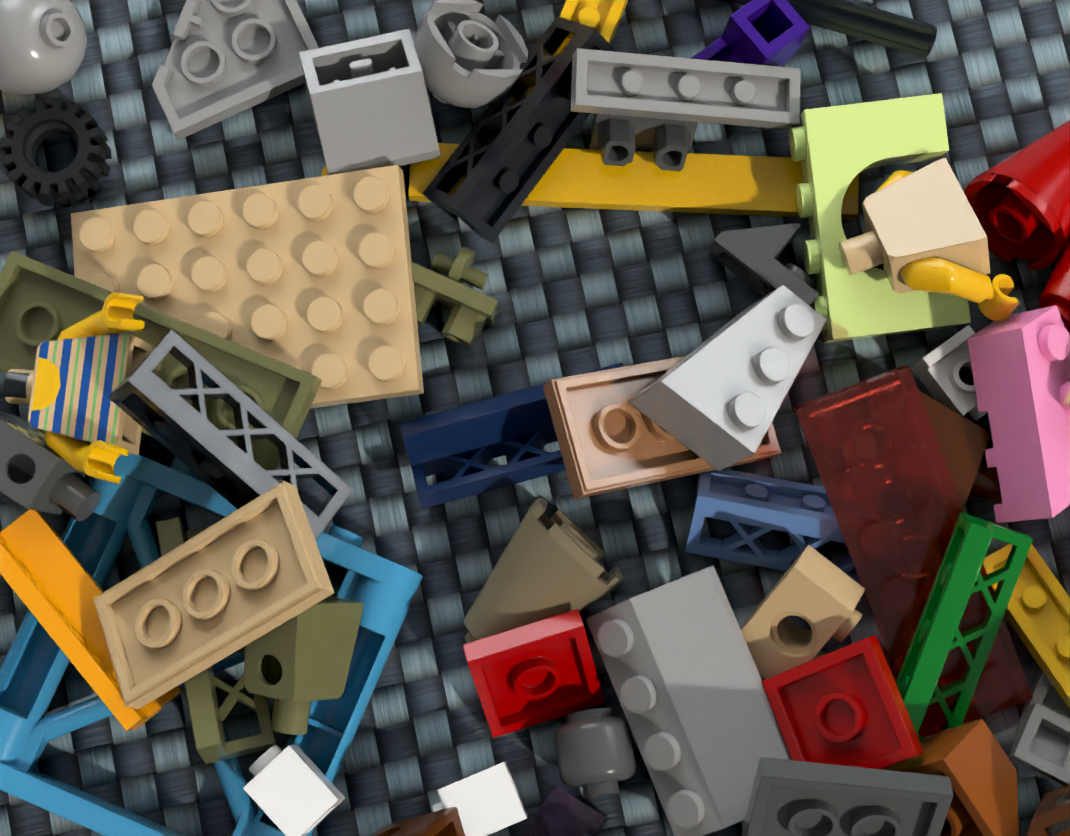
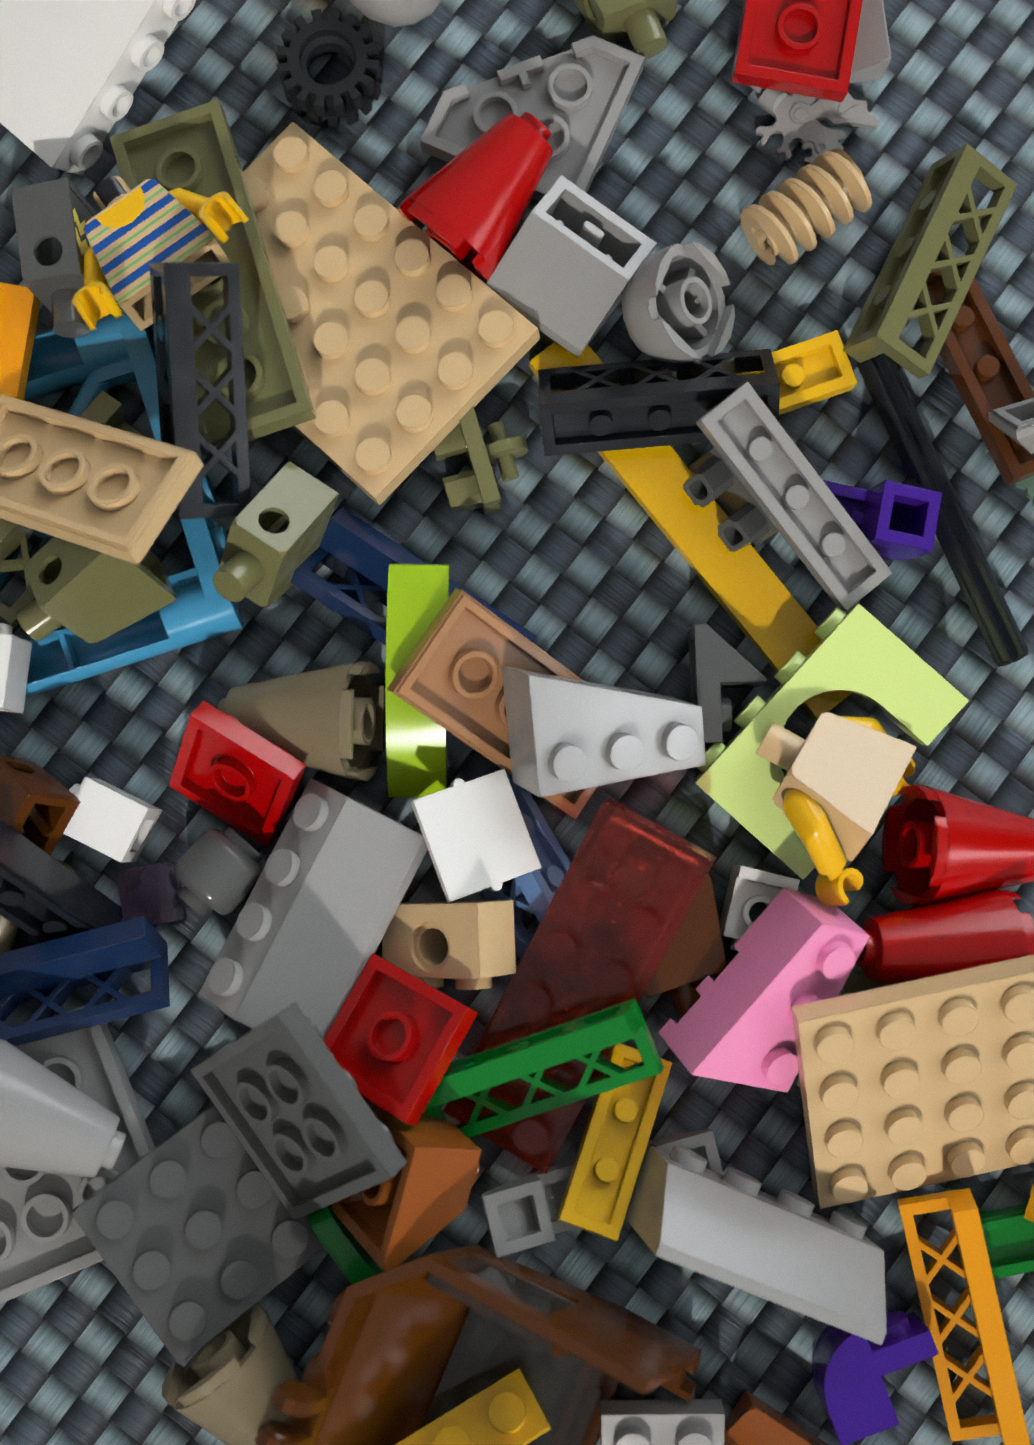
camera: 45 degrees right, 5 degrees up
none -> olive torso [213,461,339,607]
none -> lime slope [385,563,449,798]
none -> red cone [397,112,553,284]
none -> white piece [411,769,542,903]

